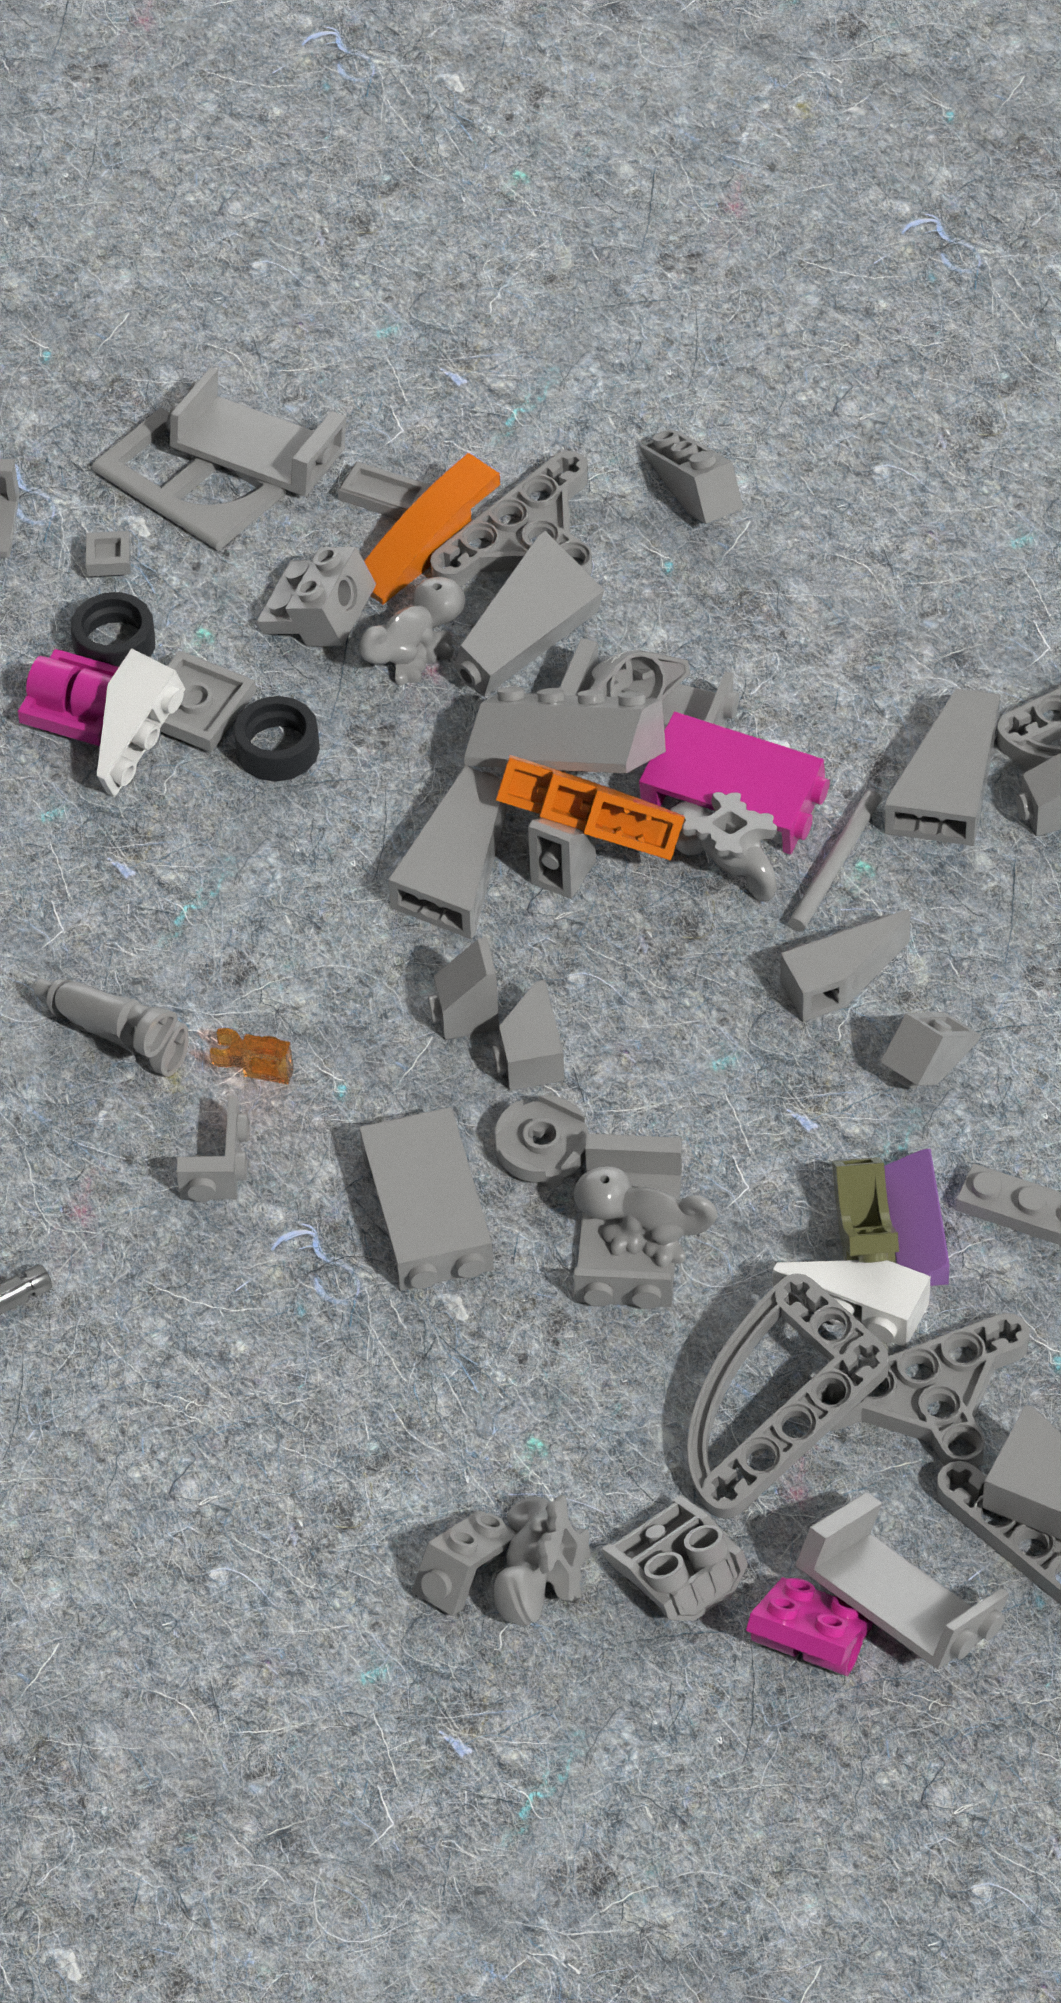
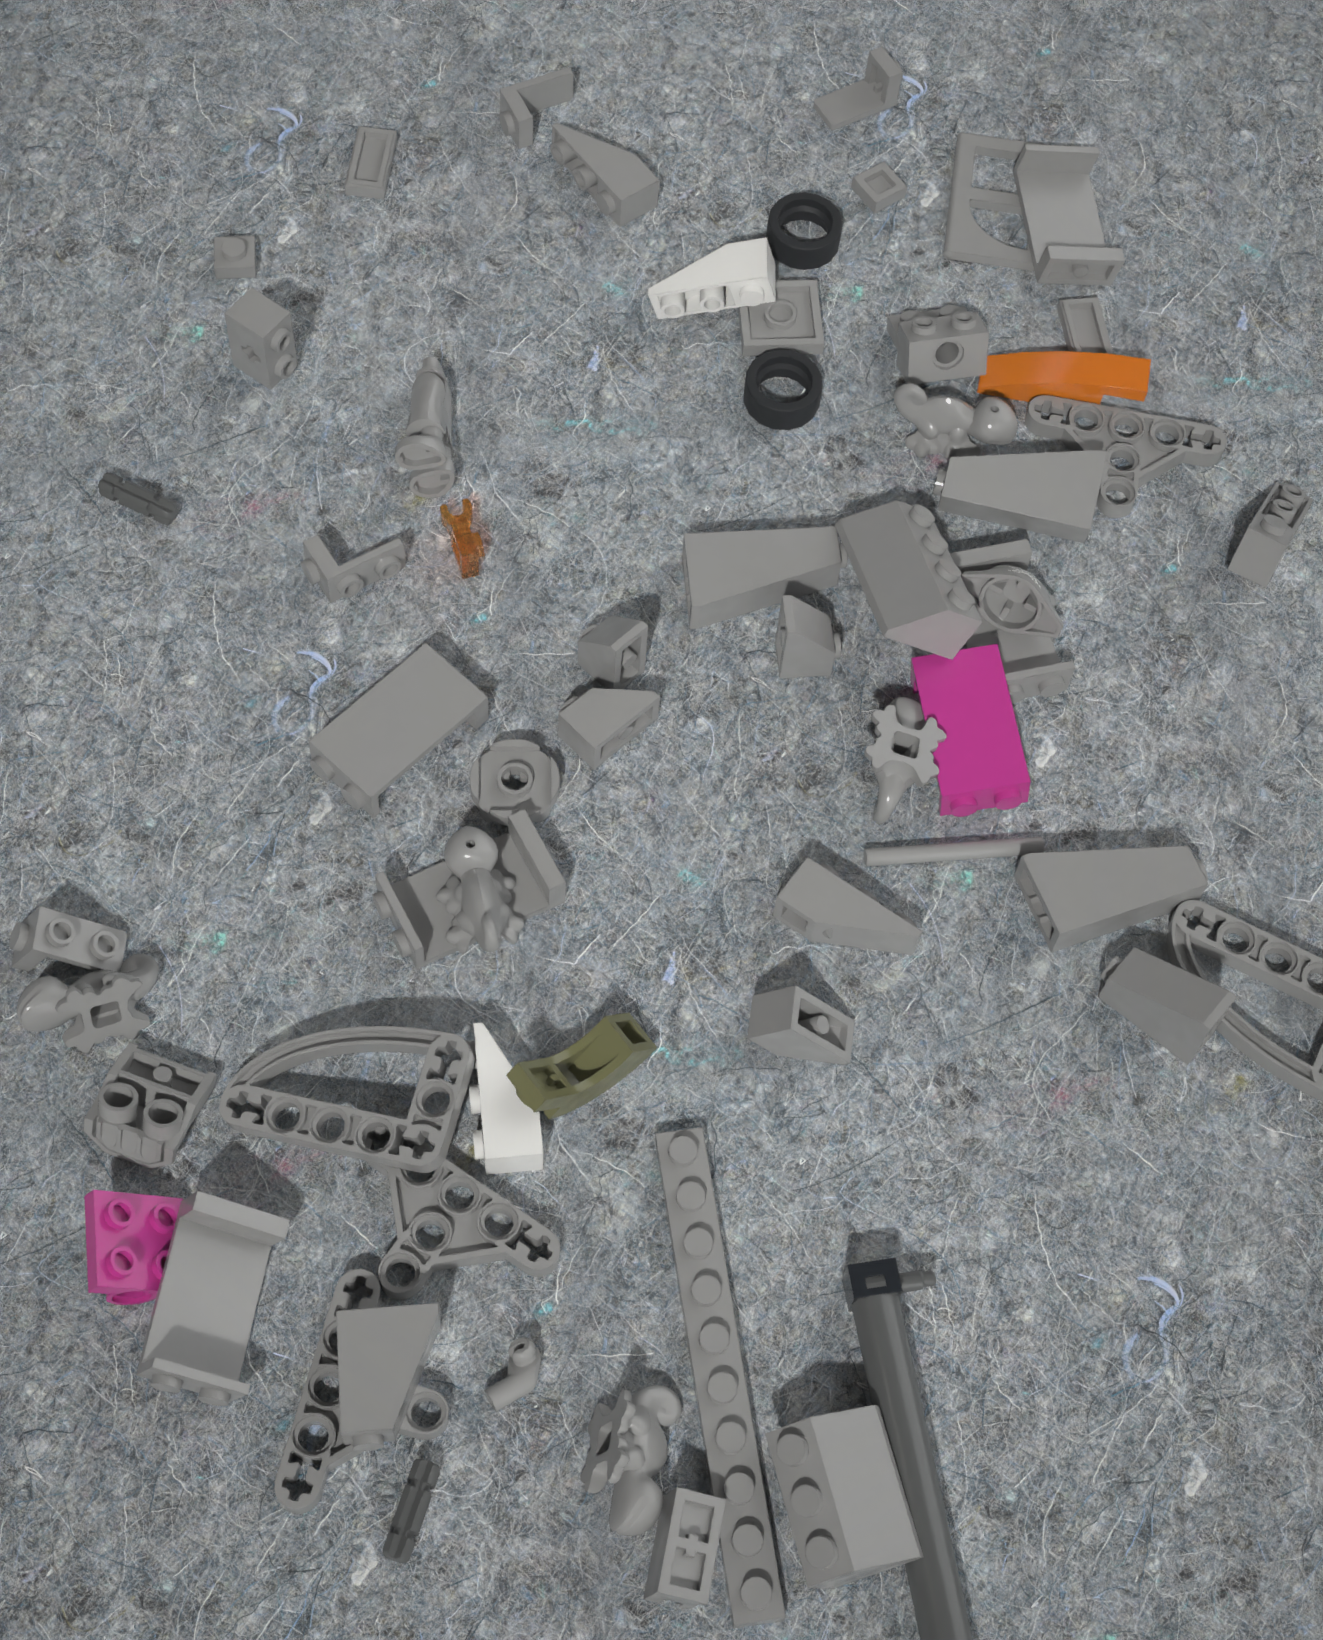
camera: 50 degrees right, 10 degrees up
dark pink plate [17,649,119,746] -> none
orange slope [496,755,685,860] -> none
medium lavender slope [884,1149,949,1286] -> none

